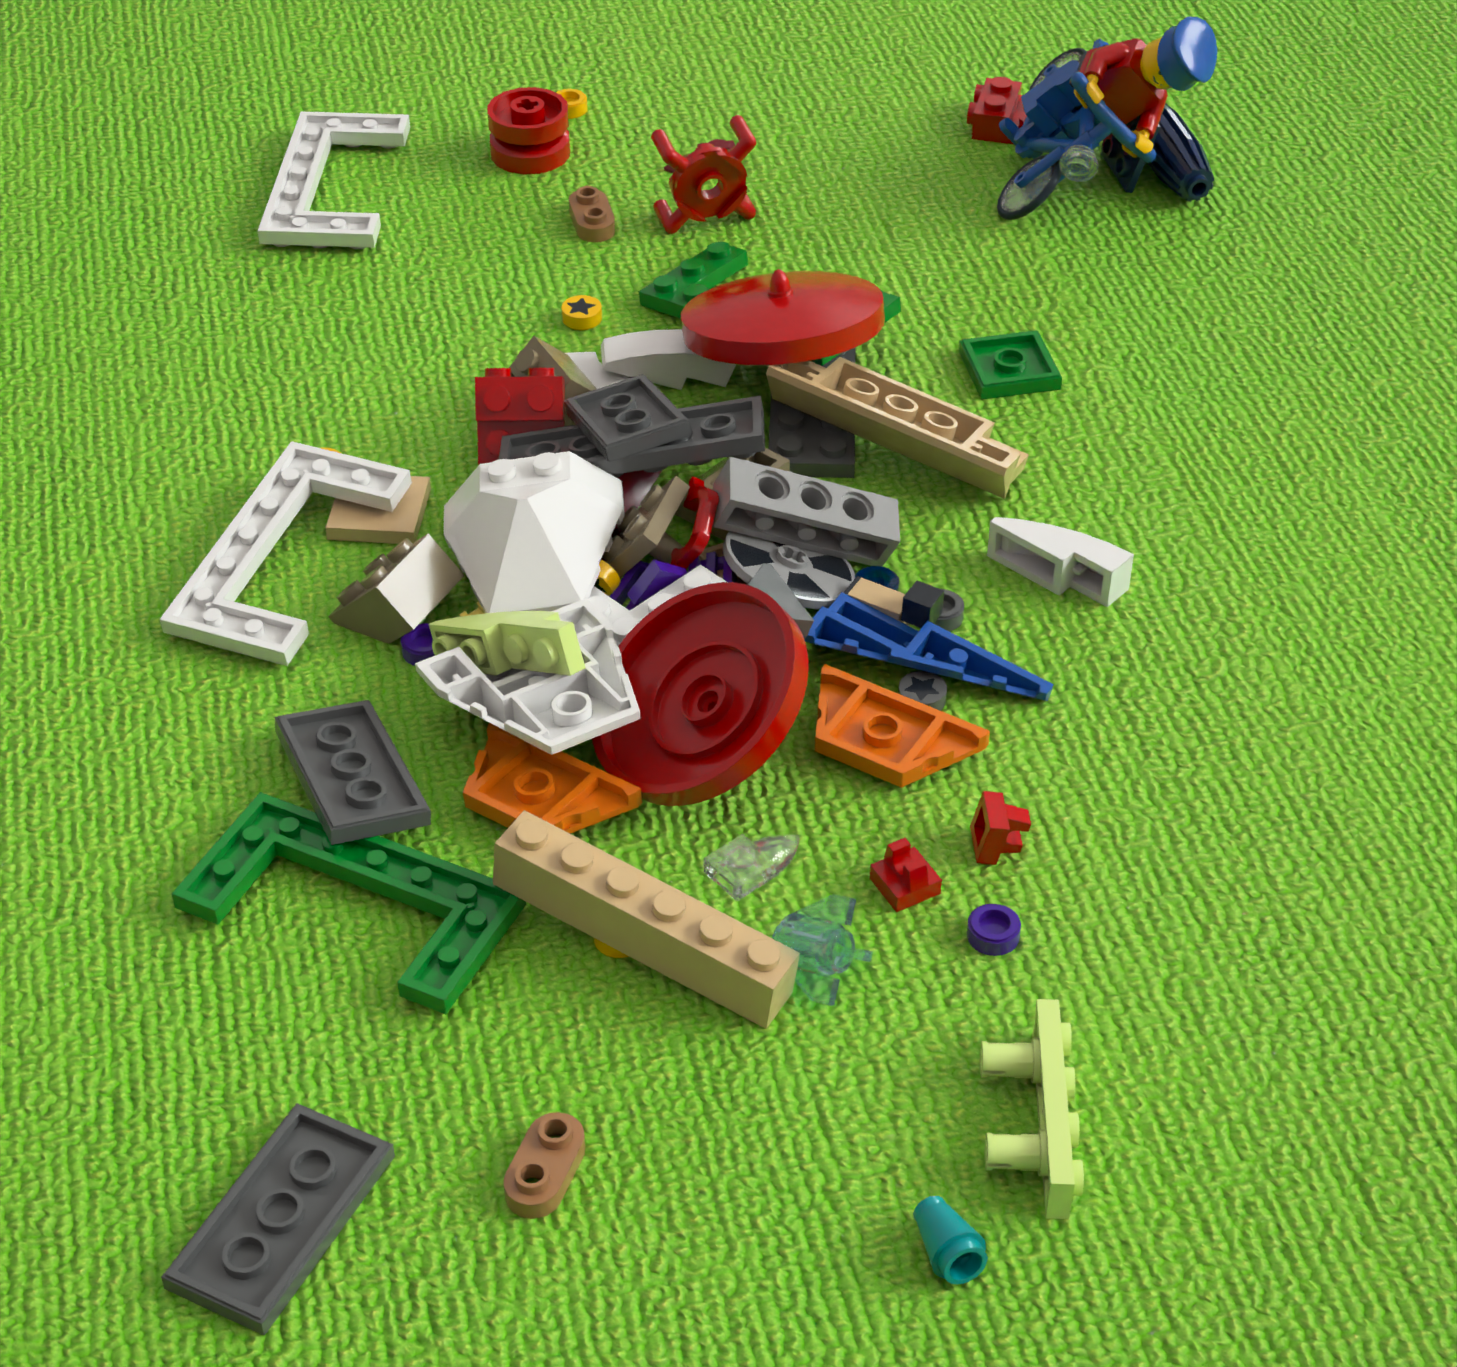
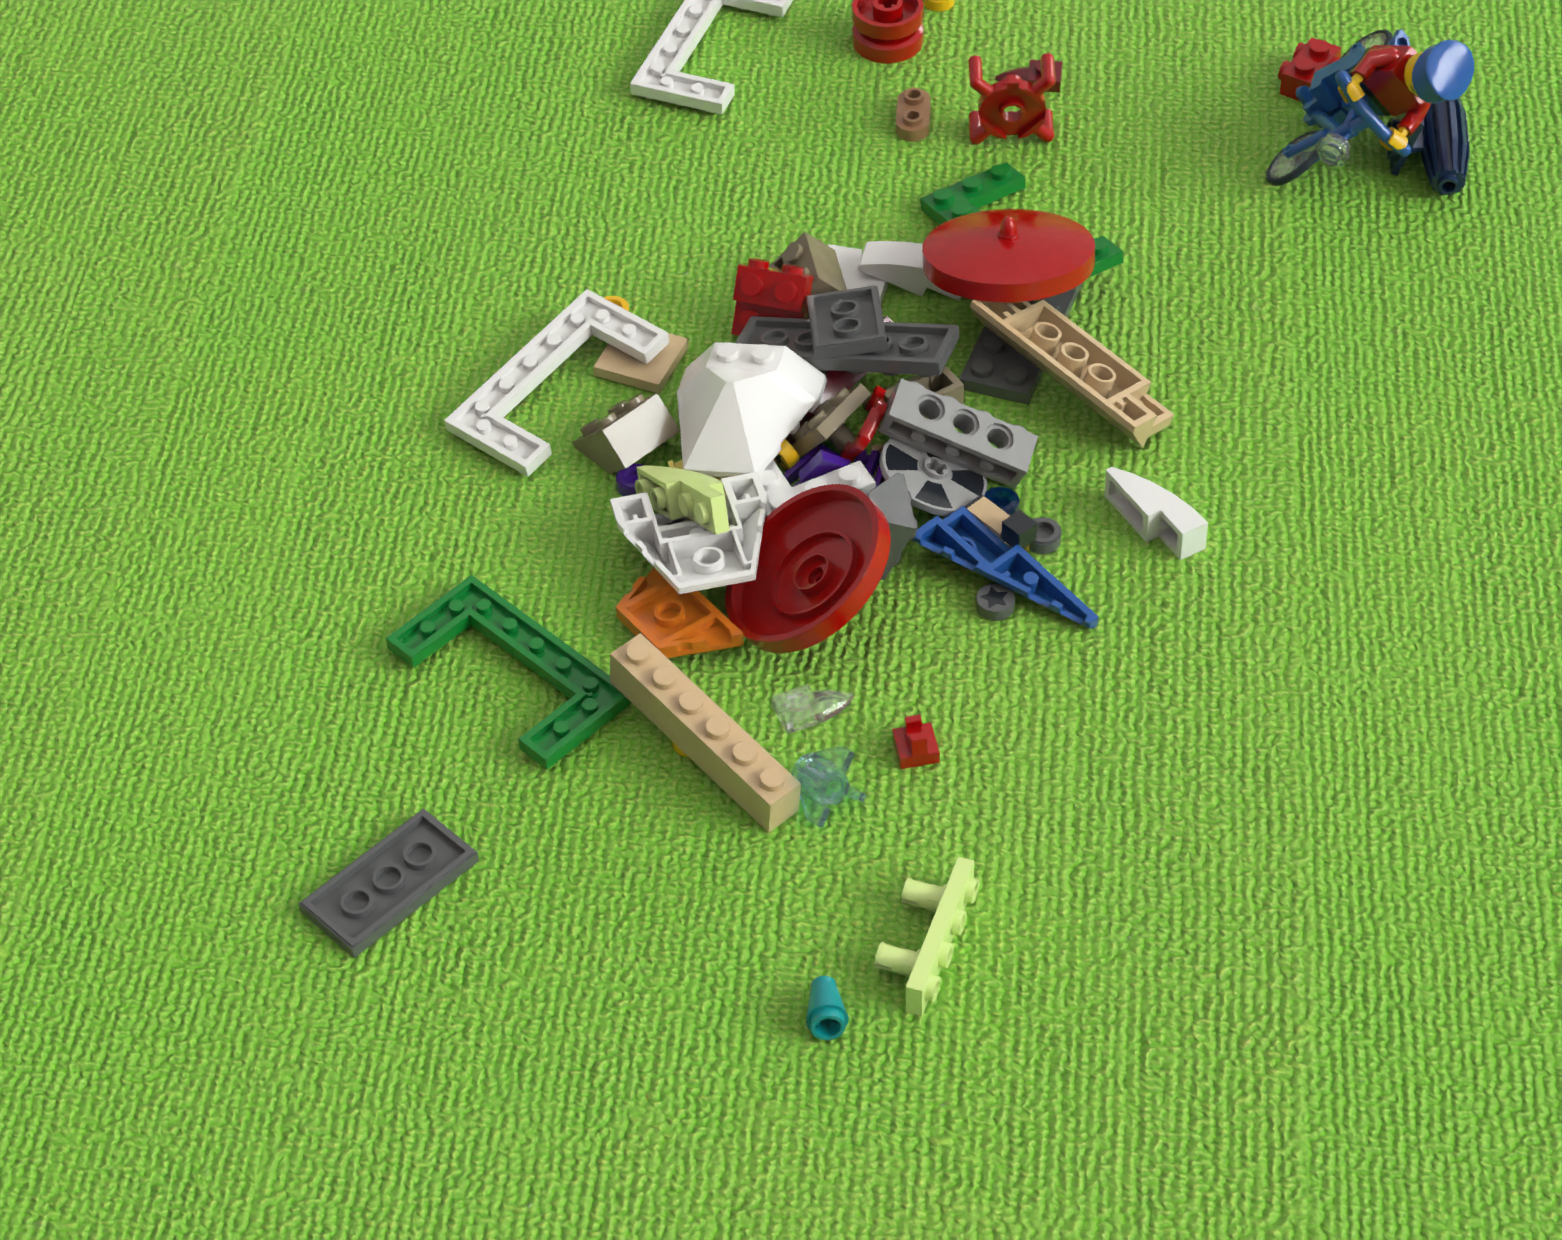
camera: 20 degrees right, 5 degrees up
dark grey tile [275,700,431,845] -> none
medium nougat plate [503,1112,585,1219] -> none
yellow tile [561,295,602,330] -> none
orange wing [815,664,990,788] -> none
green tile [959,330,1062,400] -> none
dark purple tile [967,904,1021,956] -> none
red tile [970,791,1031,865] -> none

